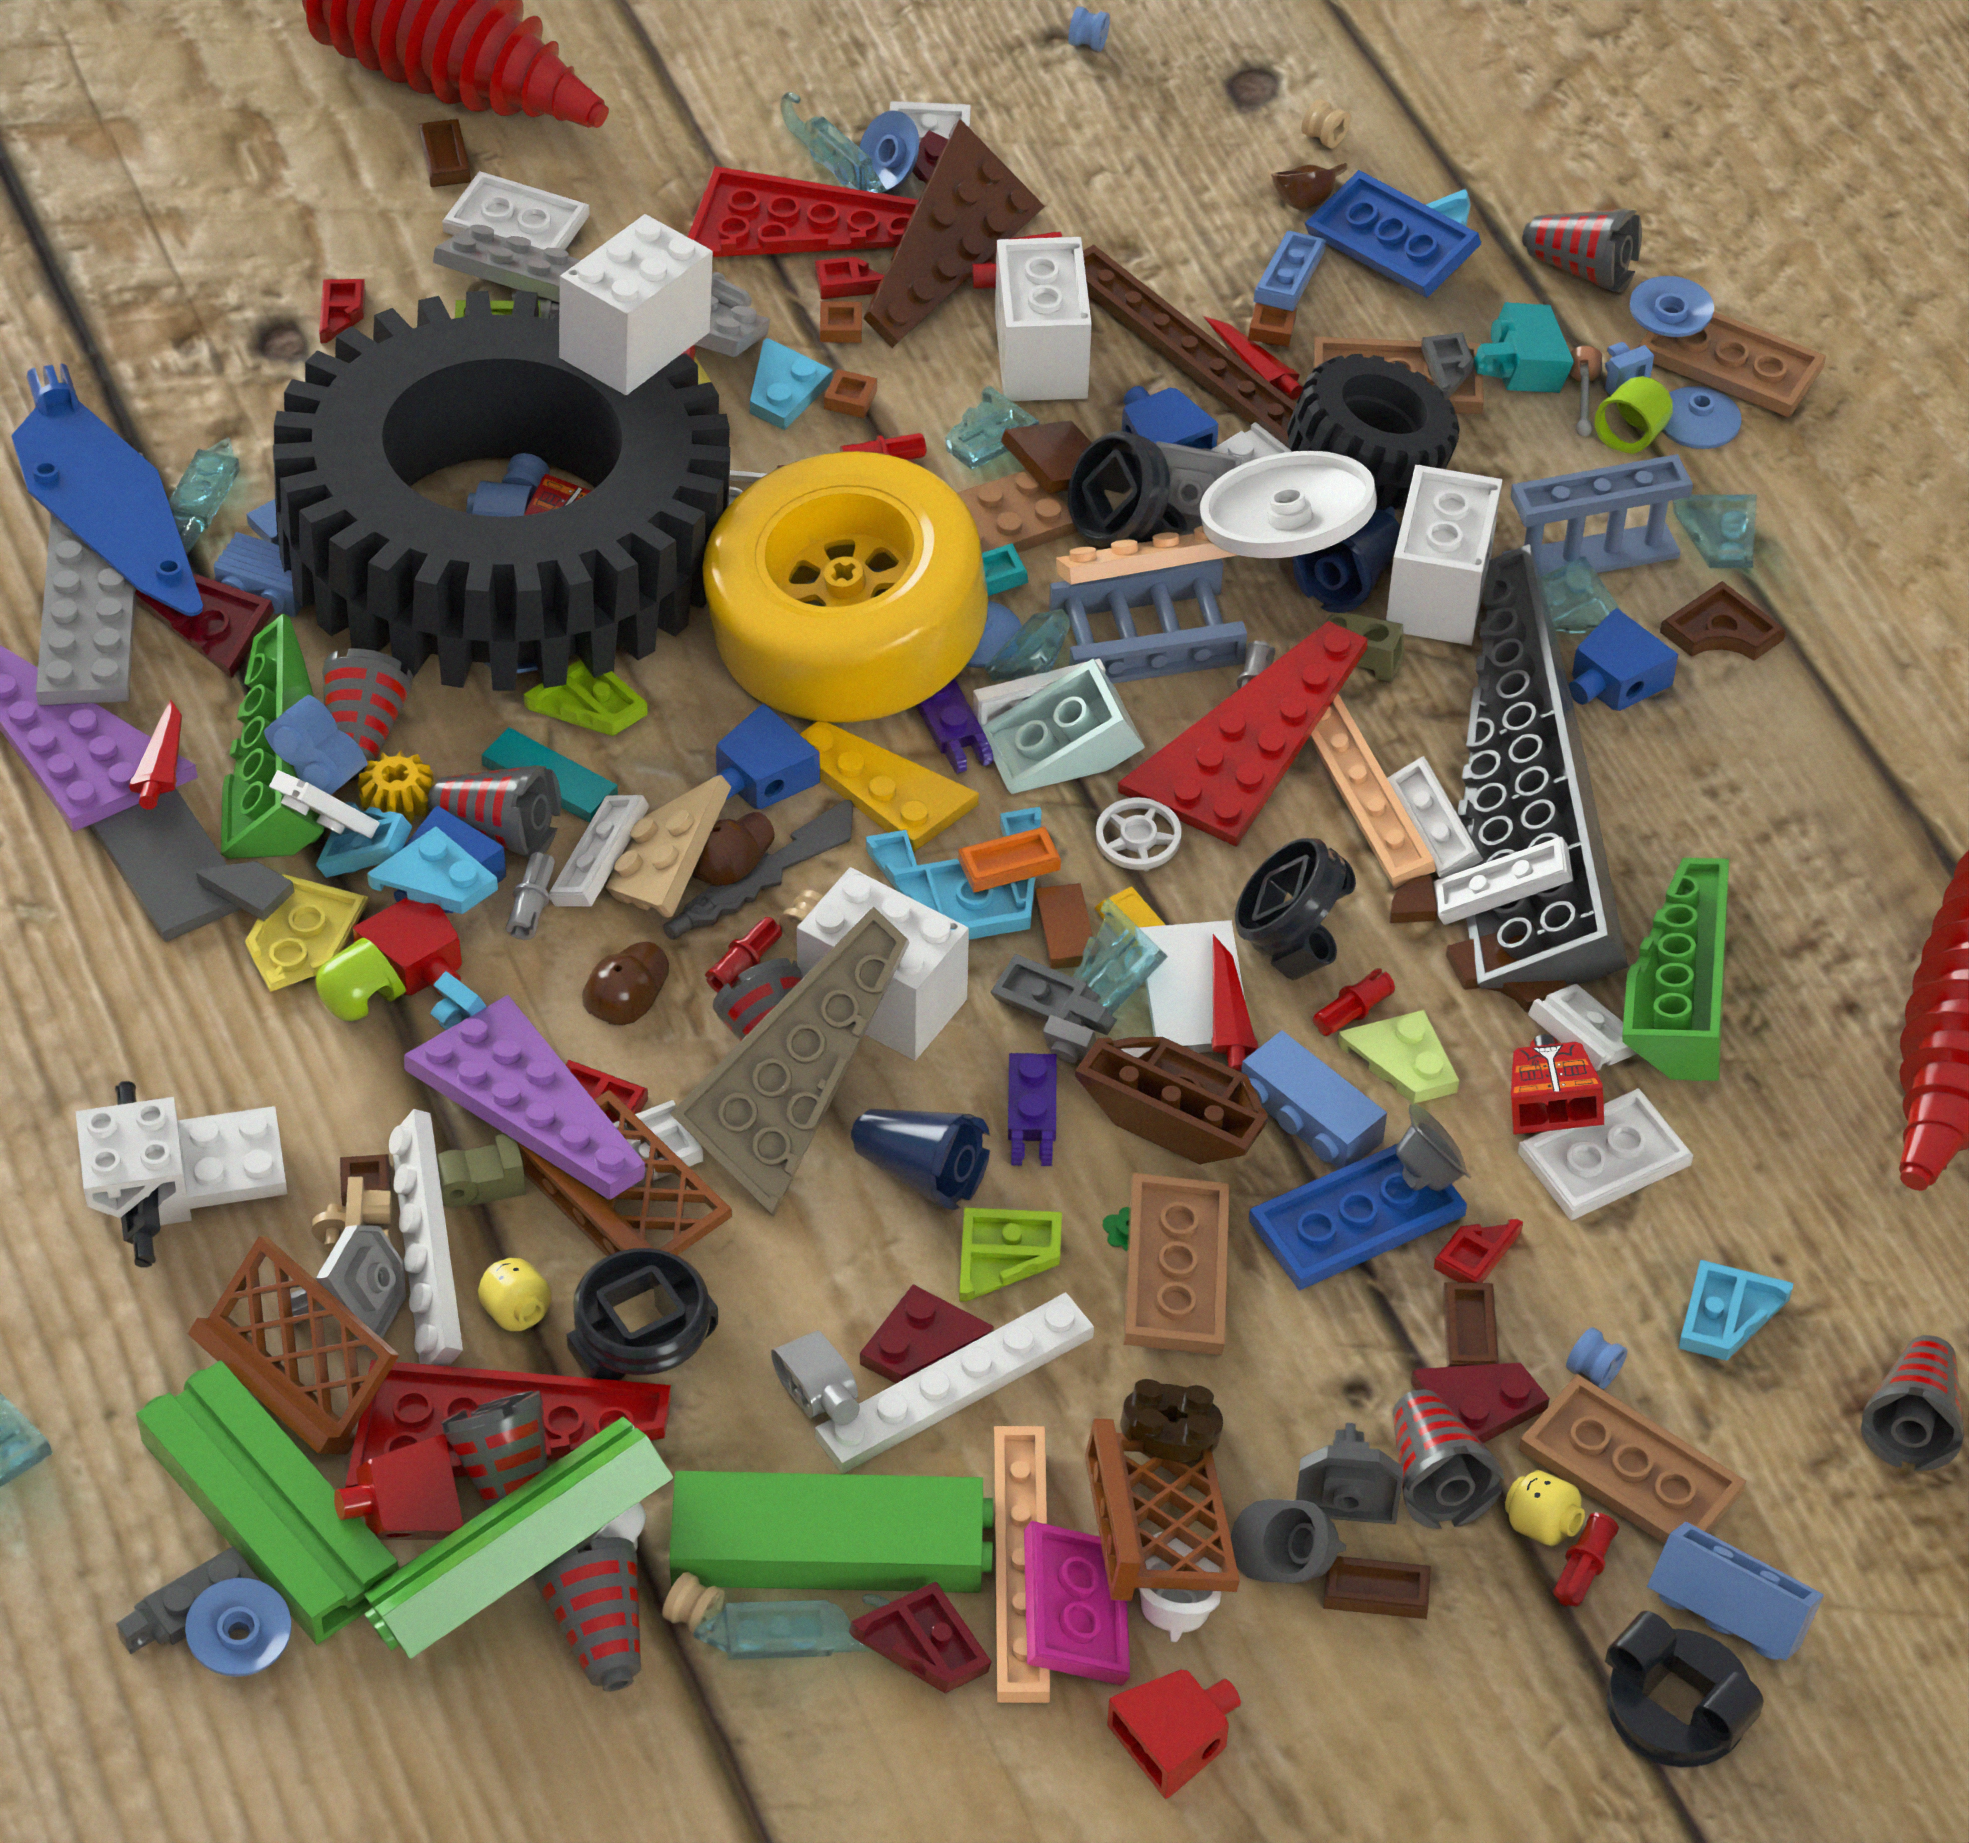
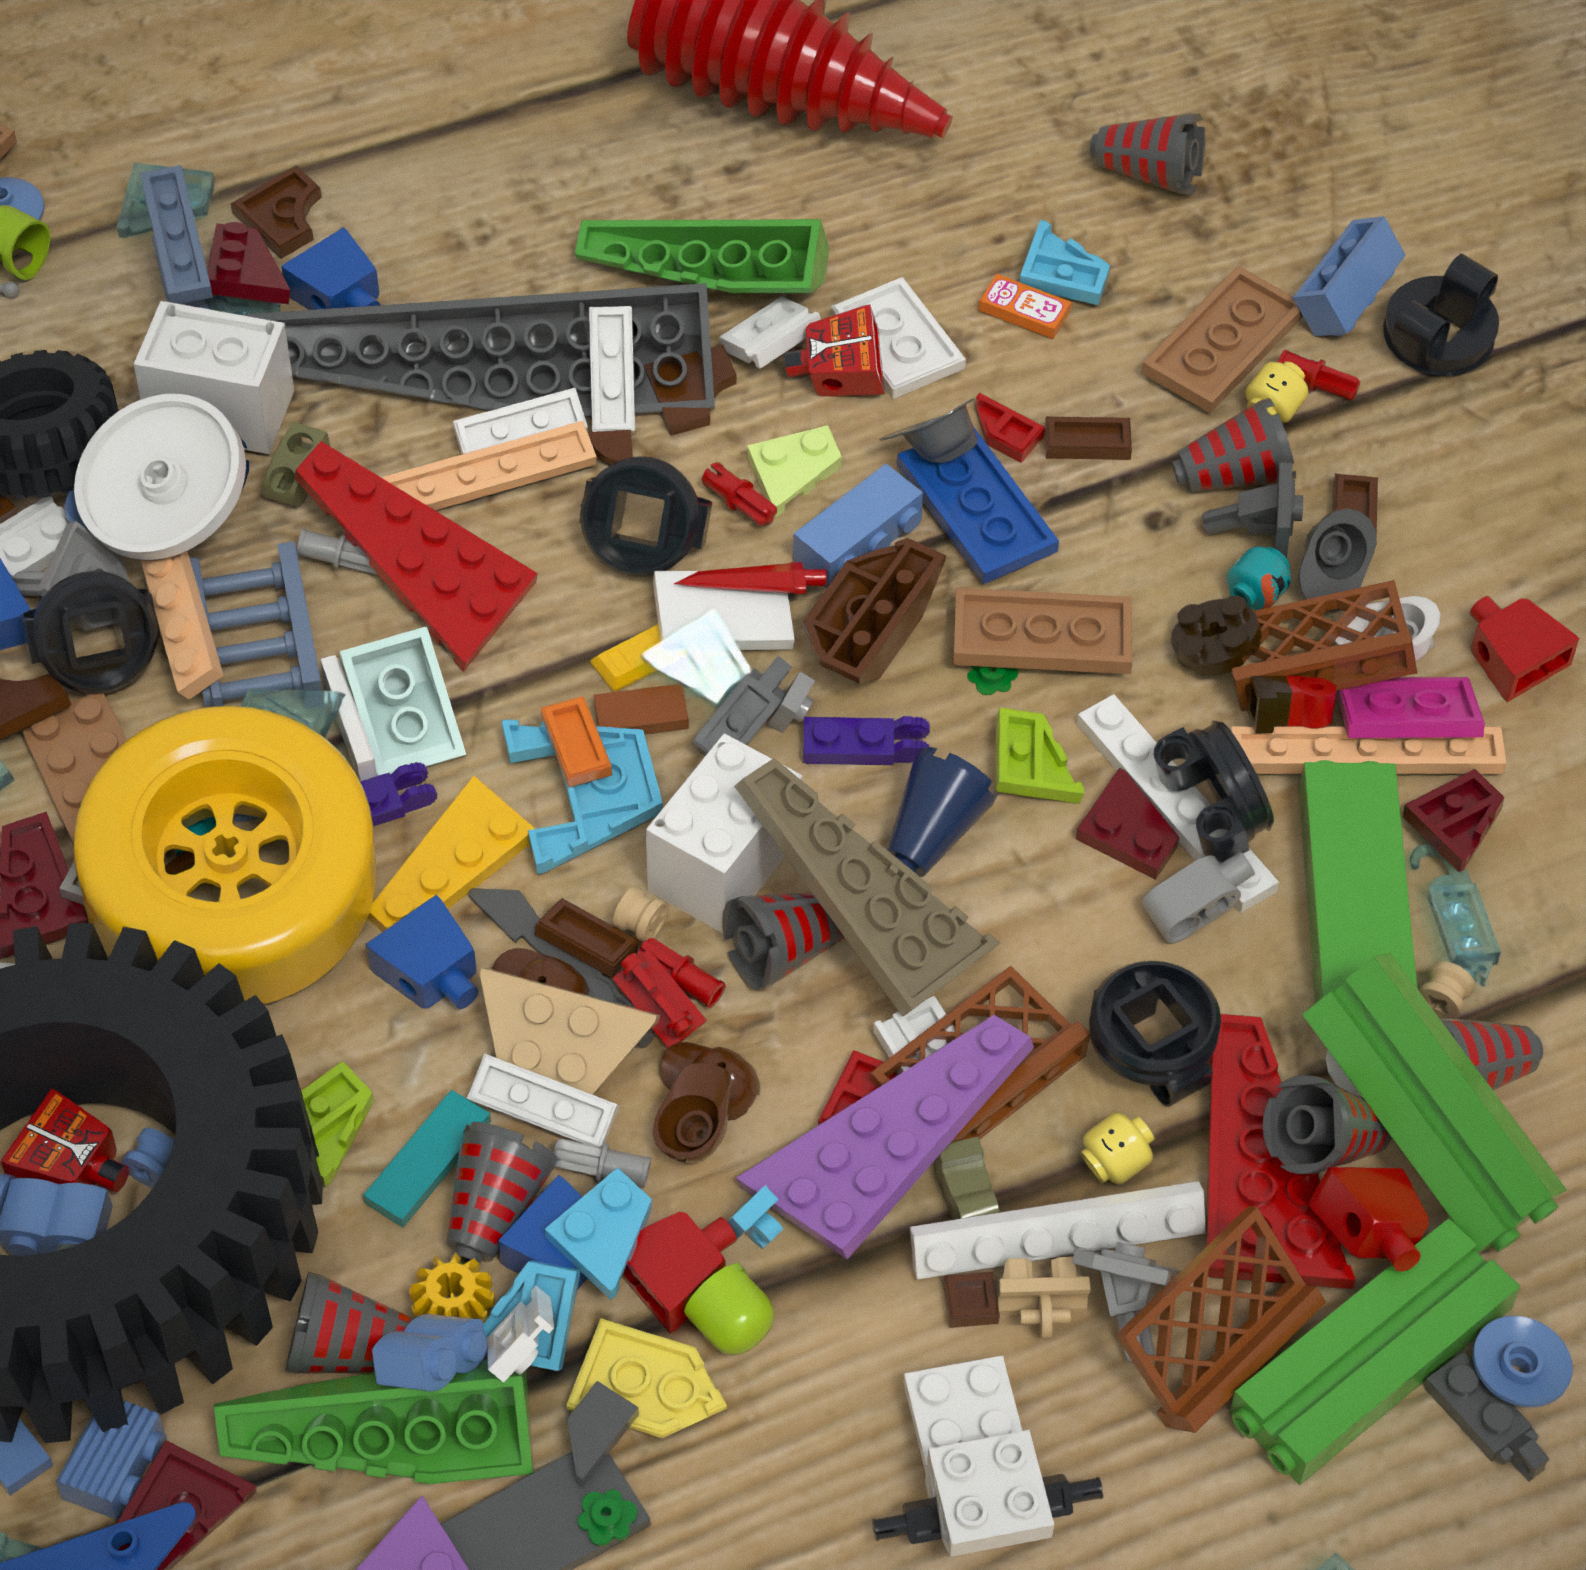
camera: 90 degrees left, 5 degrees up
red bar [129,699,182,810] -> none
white wheel [1096,797,1181,871] -> none
dark red wing [1411,1362,1550,1443] -> none
medium blue wheel [1566,1327,1628,1390] -> none
none -> dark red wing [207,222,290,305]
none -> reddish brown tile [534,898,639,978]
none -> green plant [578,1489,637,1546]
none -> red hinge [612,949,707,1048]
none -> reddish brown cap [653,1063,731,1163]
none -> tile [978,274,1072,339]
none -> black piece [1154,720,1274,862]
none -> teal head [1226,546,1292,610]
none -> leg [1247,676,1336,734]

